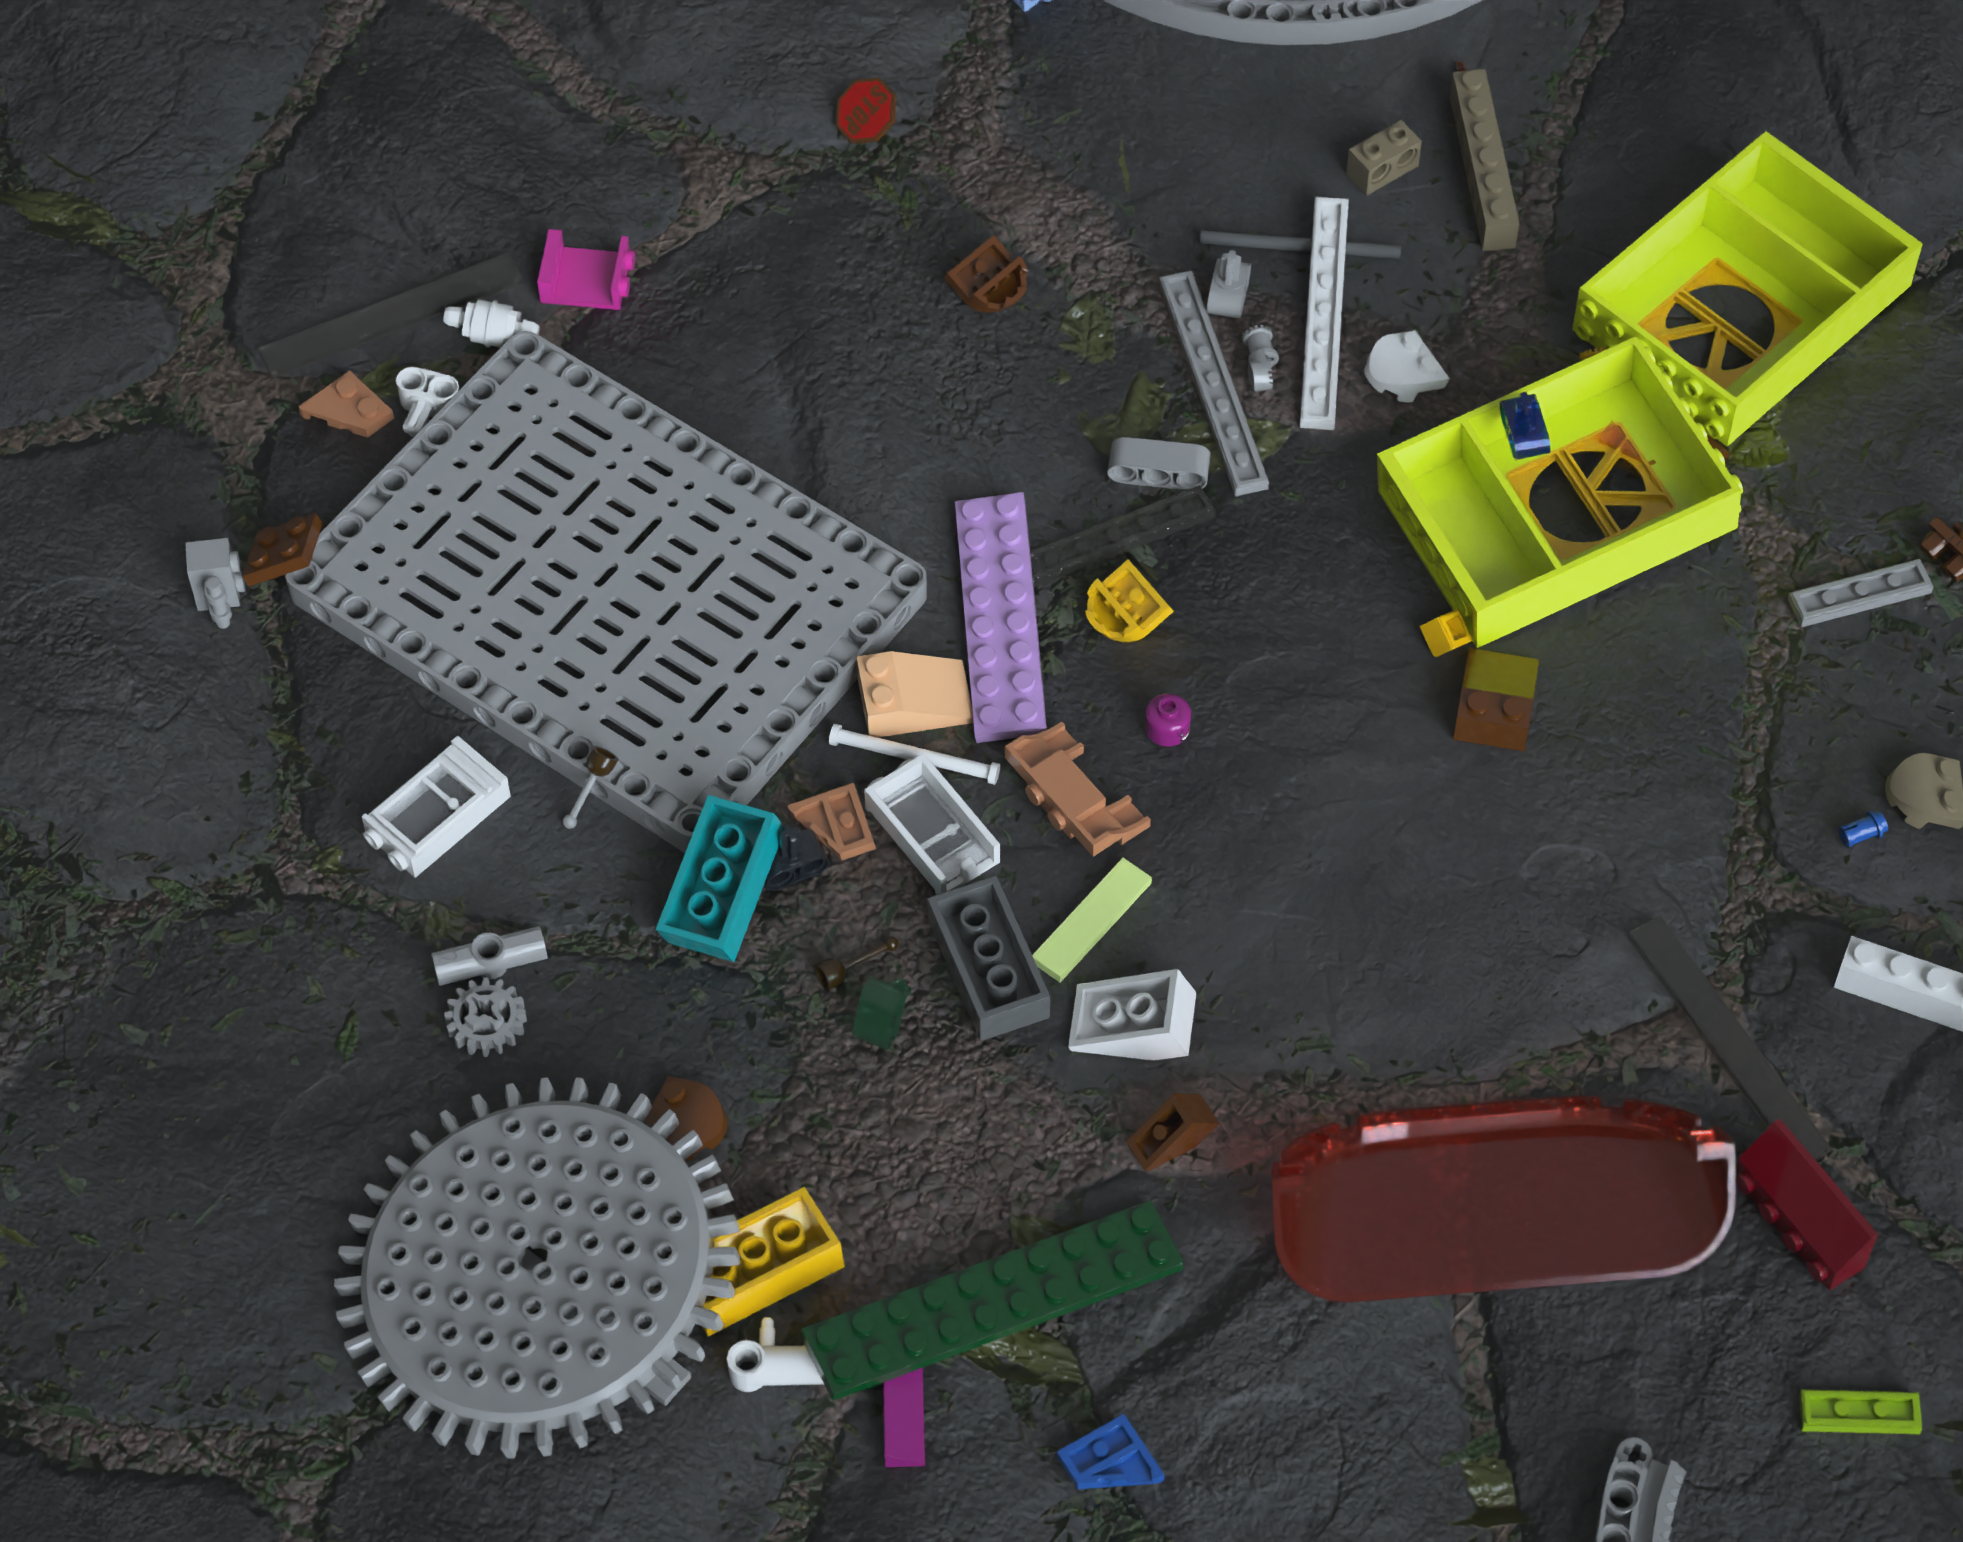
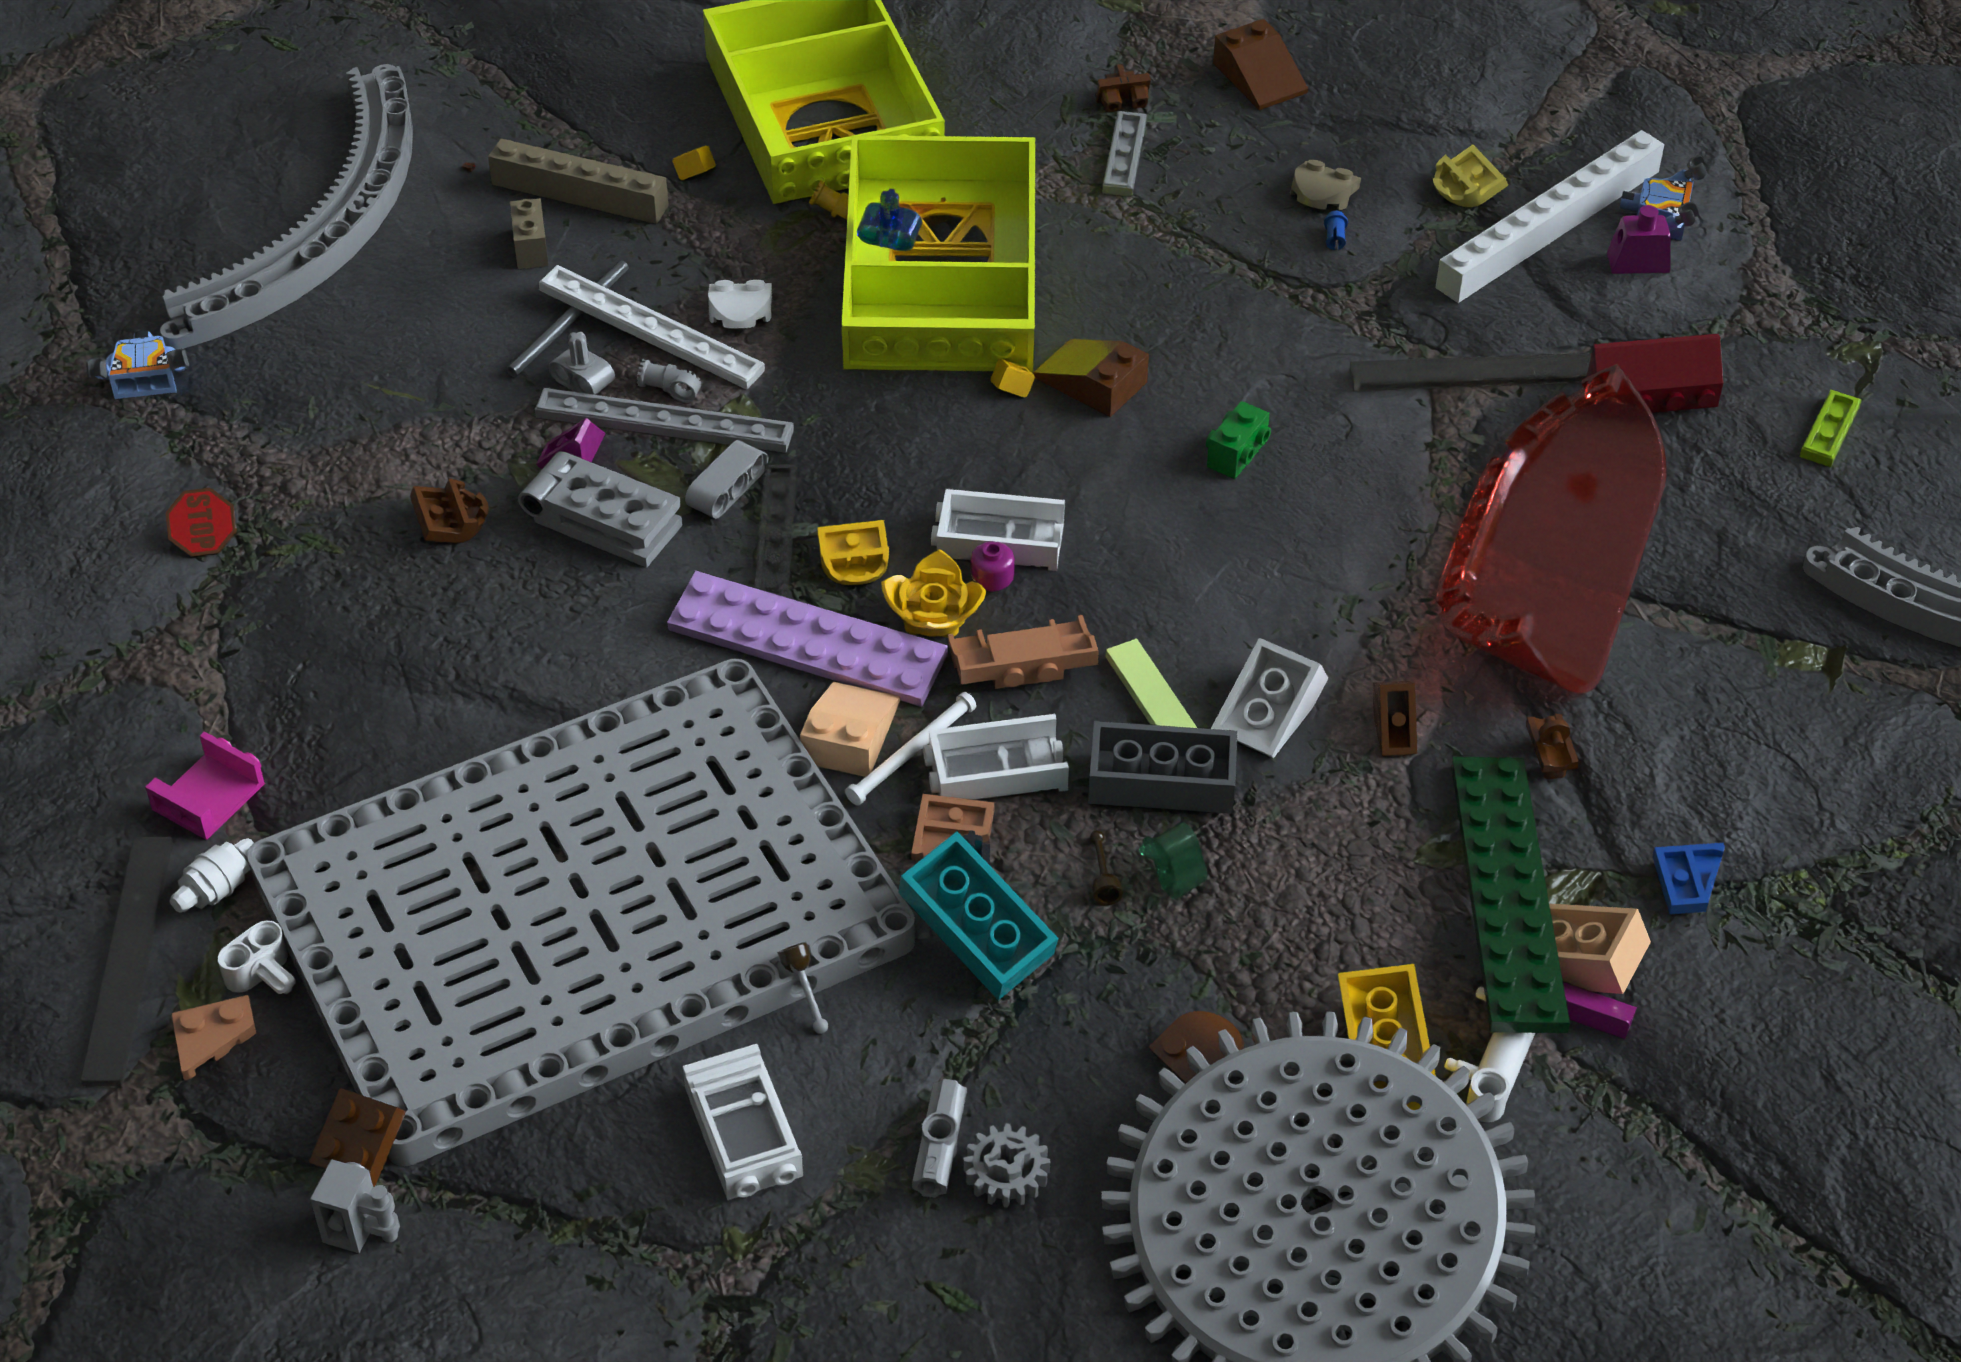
camera: 65 degrees left, 10 degrees down
none -> light grey hinge [518,452,682,568]
none -> magenta slope [536,418,606,469]
none -> yellow slope [672,145,716,180]
none -> yellow brick [881,549,986,638]
none -> white door [931,489,1065,571]
none -> green brick [1206,401,1271,479]
none -> reddish brown hips [1526,714,1579,779]
none -> light nougat slope [1549,903,1651,994]

